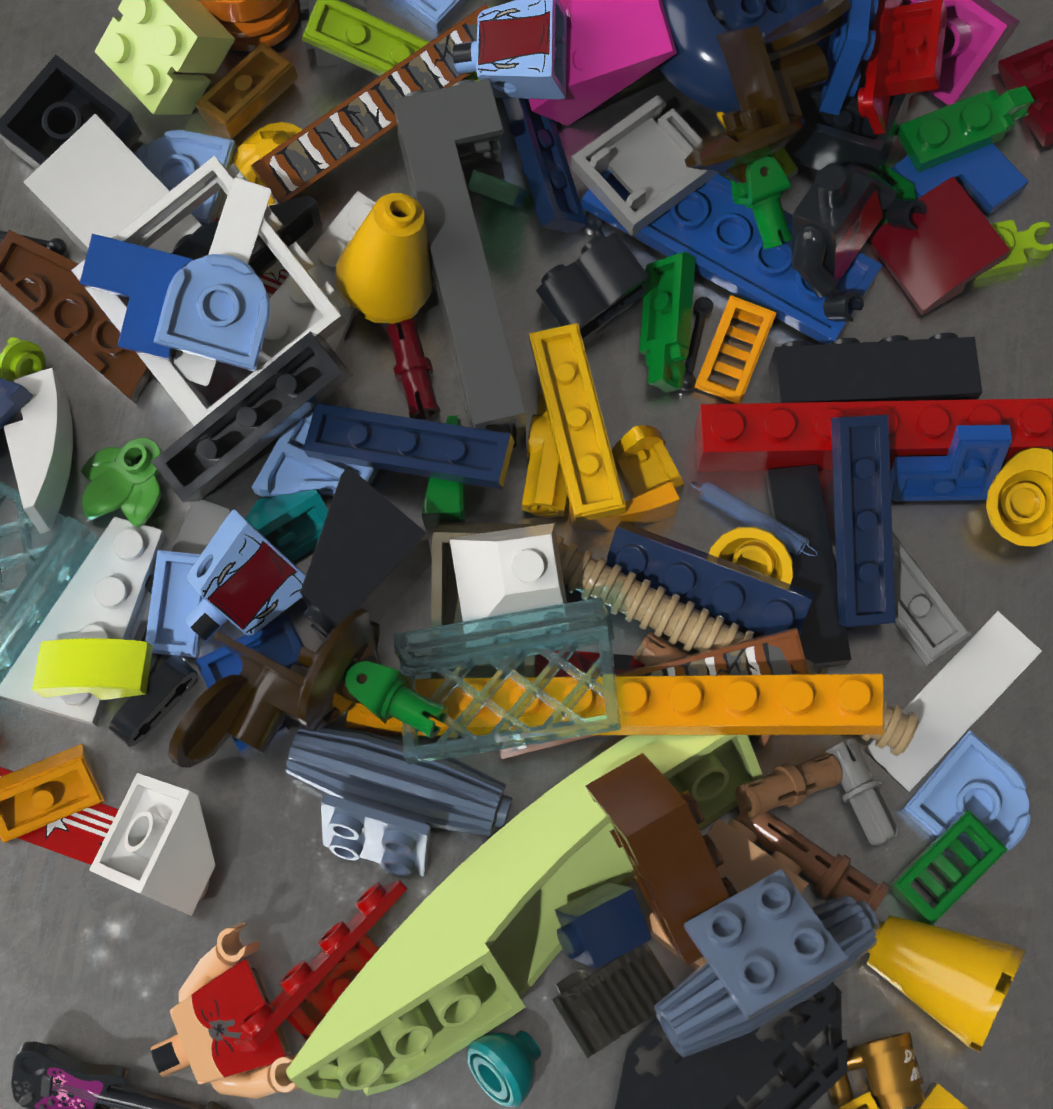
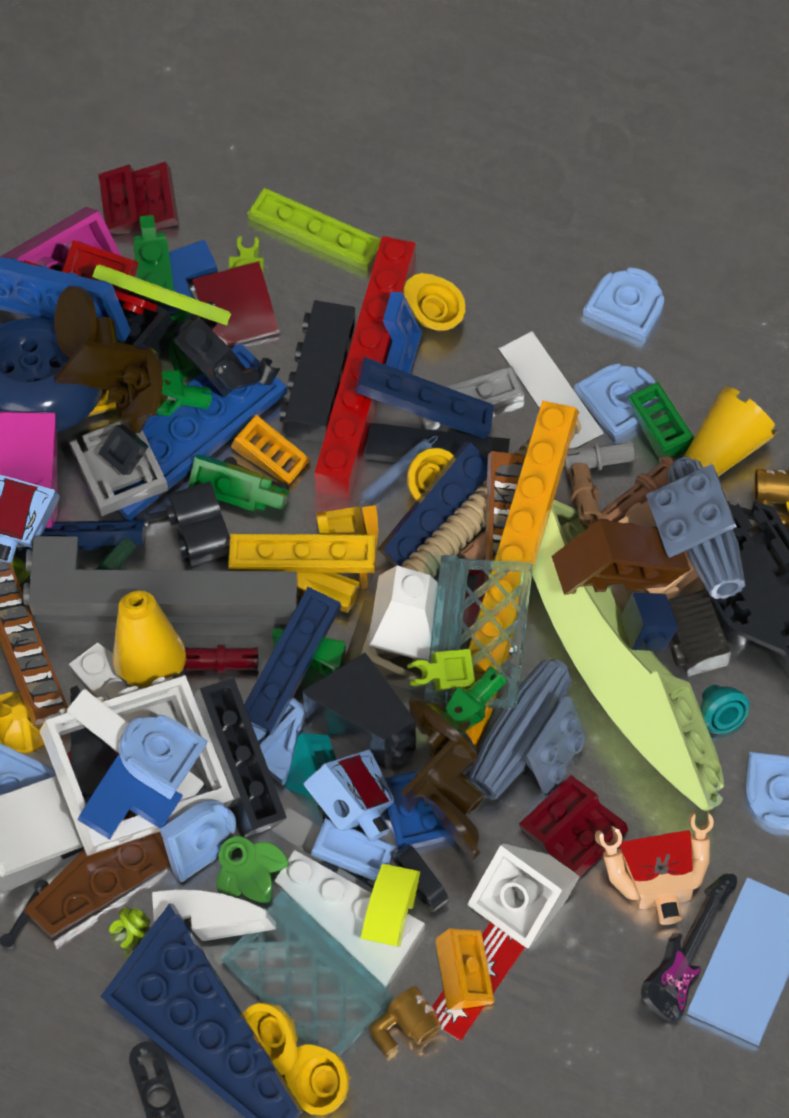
camera: 75 degrees left, 10 degrees down
red bracket [233,880,408,1052] -> none
none -> lime tile [93,265,231,326]
none -> black plate [98,424,149,475]
none -> light blue tile [160,800,236,882]
none -> lime plate [407,649,475,691]
none -> dark red slope [519,775,628,876]

